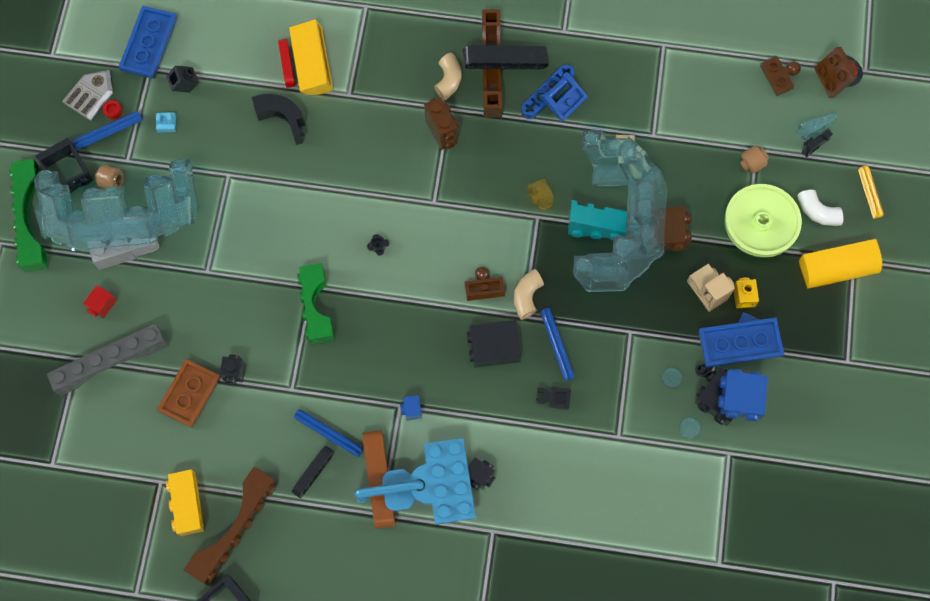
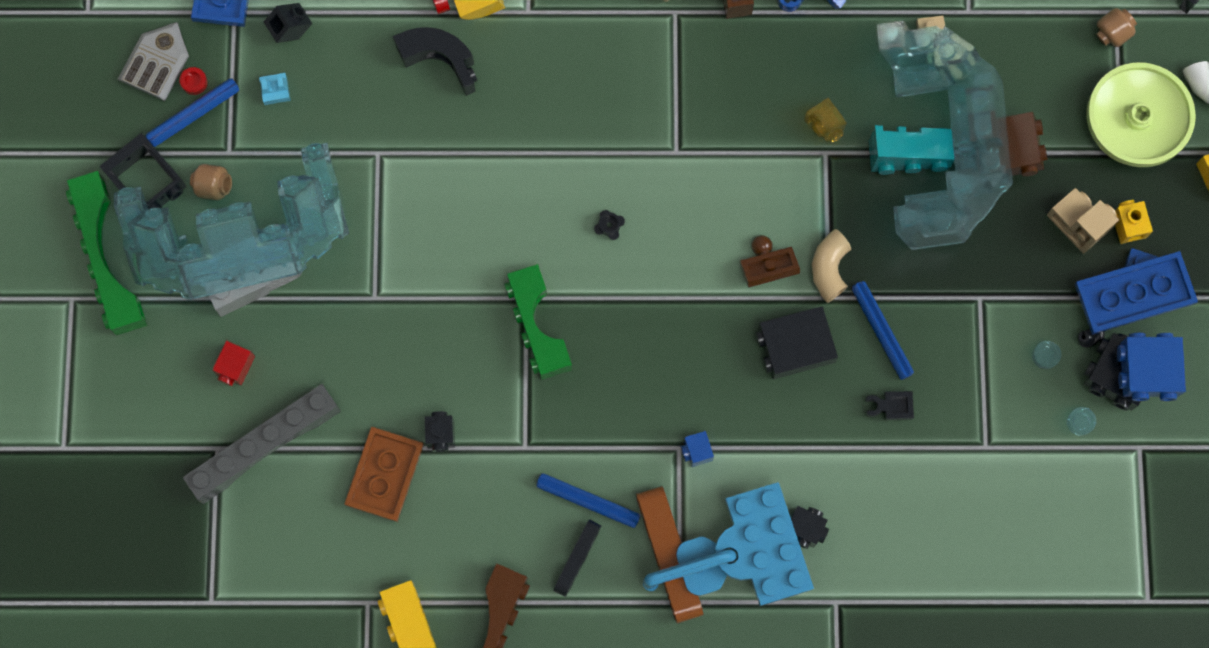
camera: 10 degrees left, 5 degrees up
reddish brown brick [424,97,459,150] -> none

